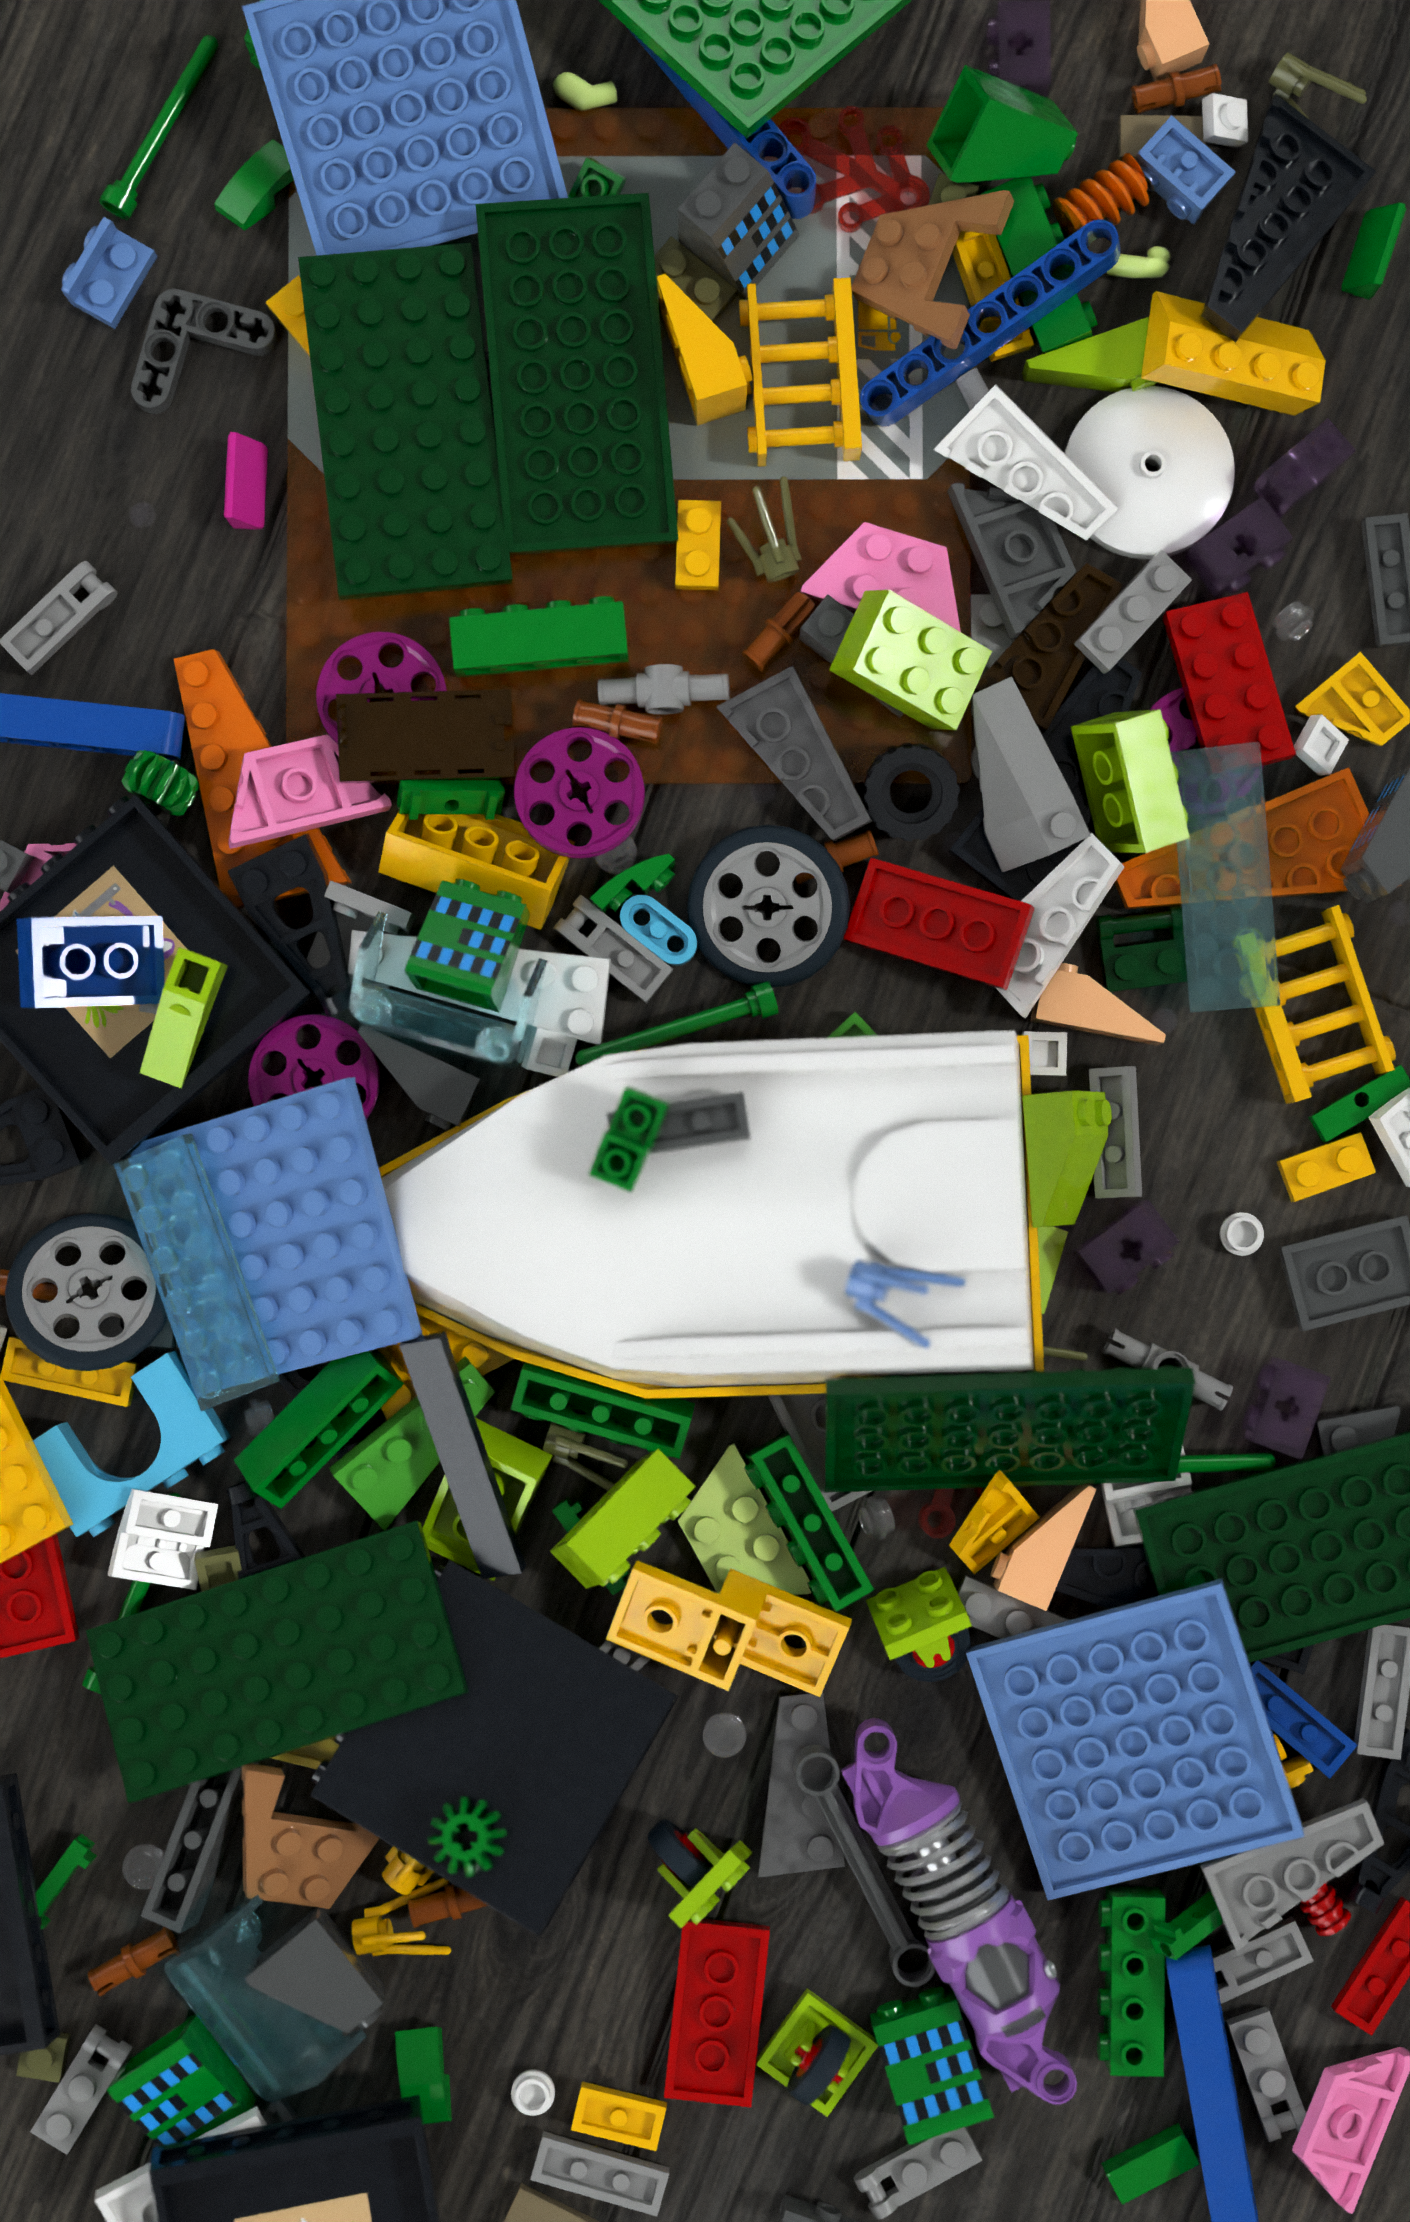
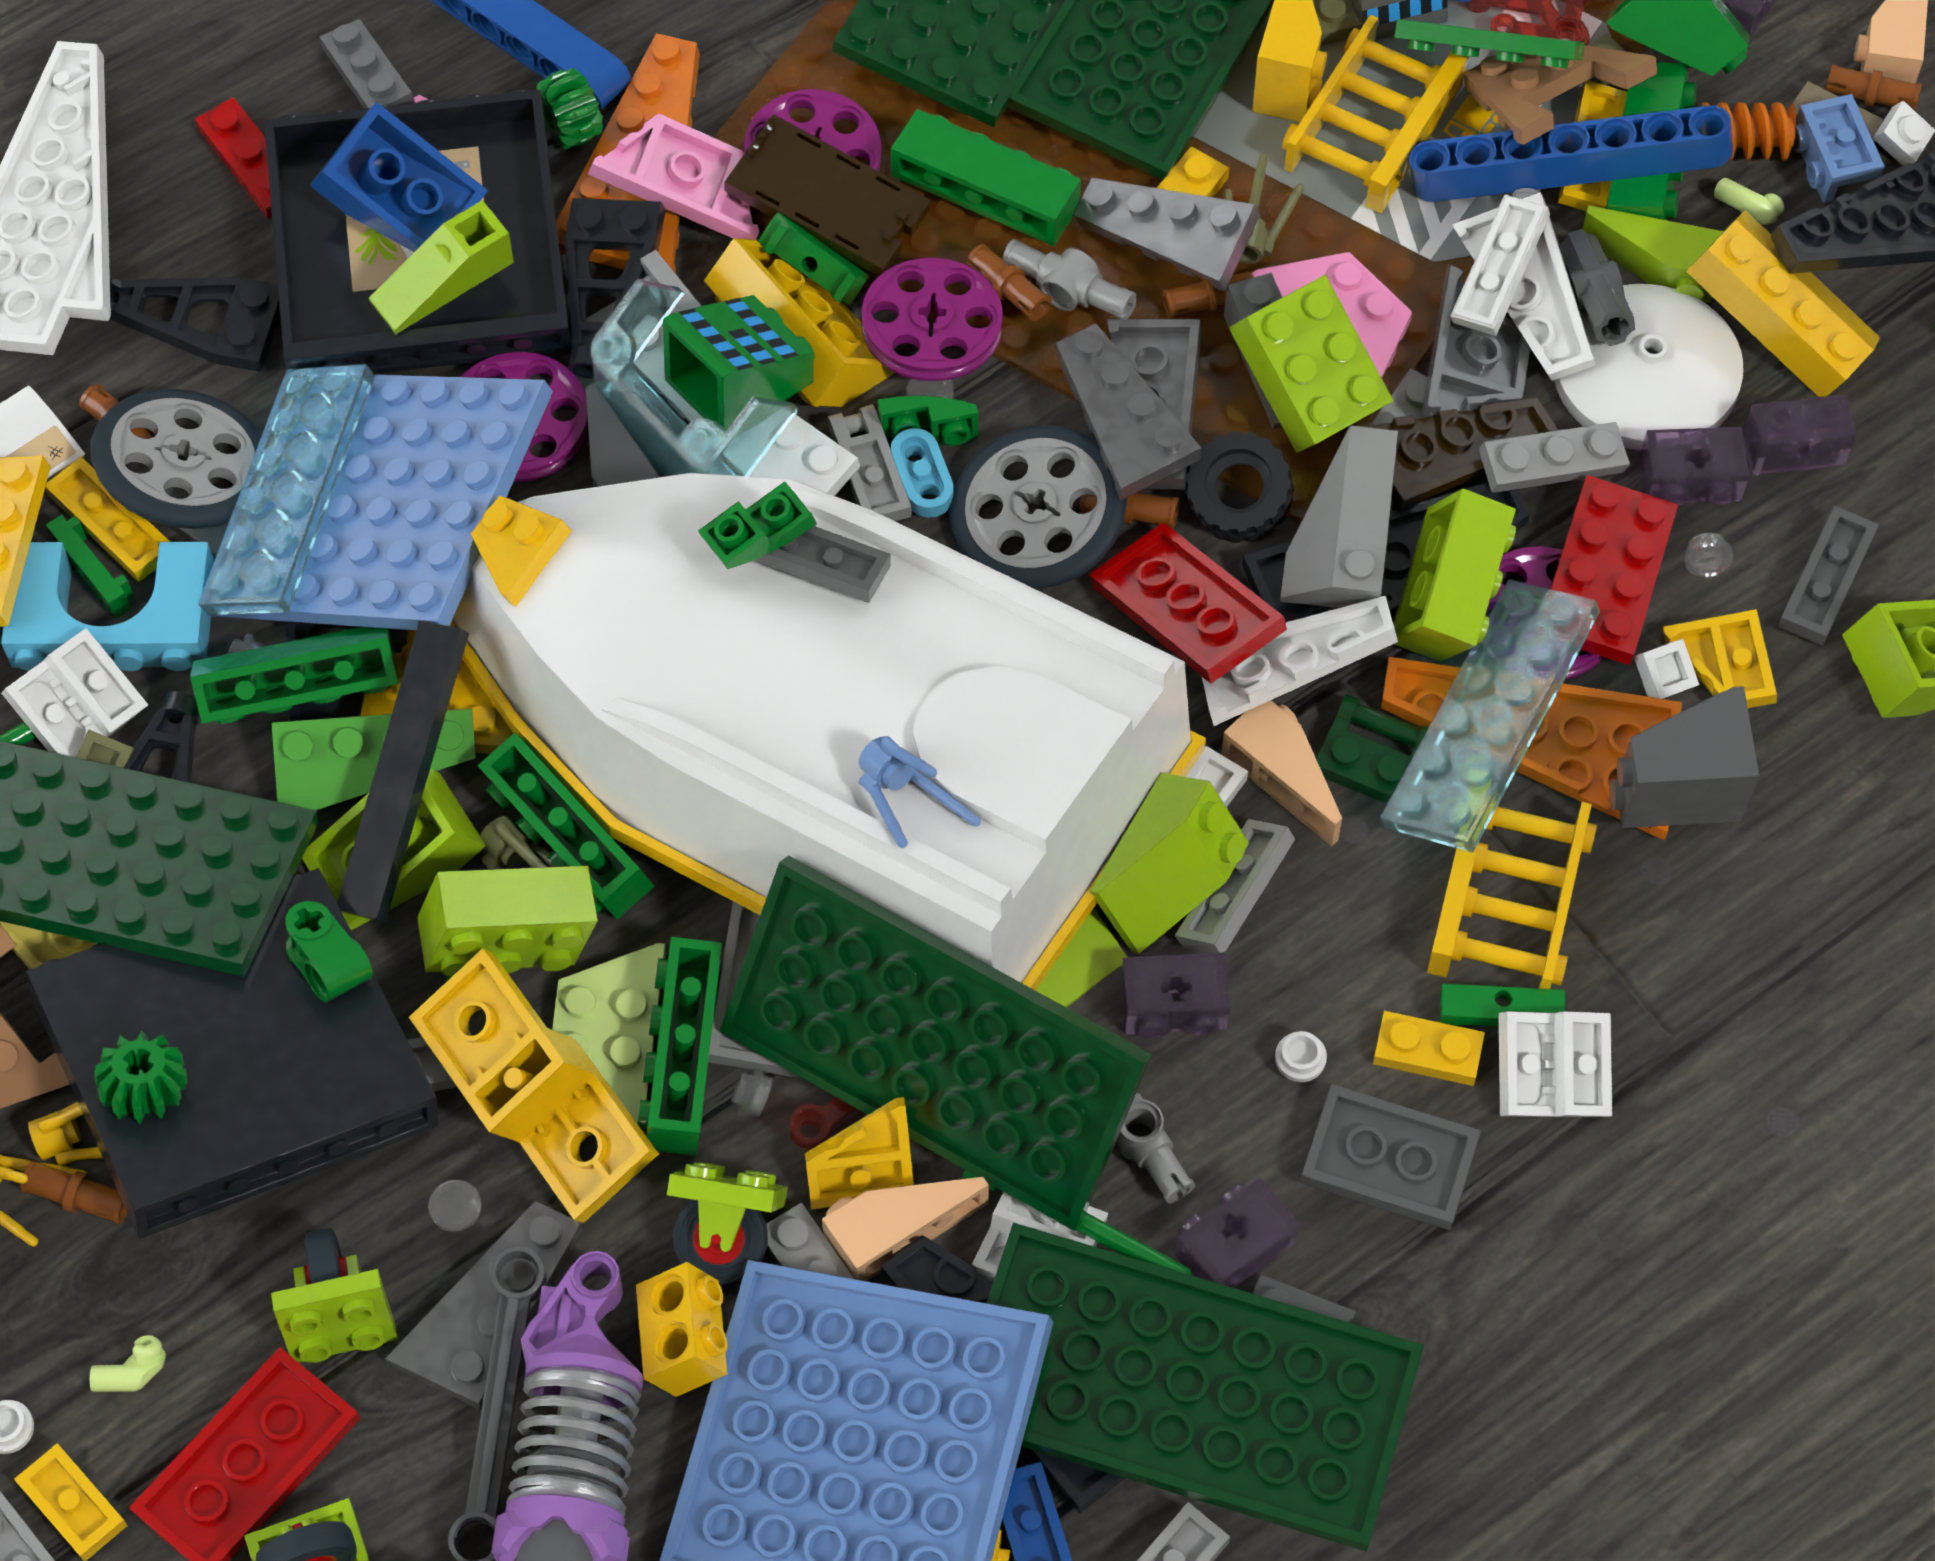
camera: 30 degrees right, 25 degrees down
none -> green piece [46,515,134,619]
none -> yellowish green arm [90,1335,166,1392]
none -> green piece [286,901,373,1003]
none -> yellow wing [471,495,572,607]
none -> yellow brick [636,1262,728,1397]
none -> flat silver wing [1056,323,1201,500]
none -> flat silver wing [1074,178,1260,292]
none -> green wing [1394,19,1586,69]
none -> white tile [1450,195,1550,336]
none -> dark grey piece [1559,229,1636,346]

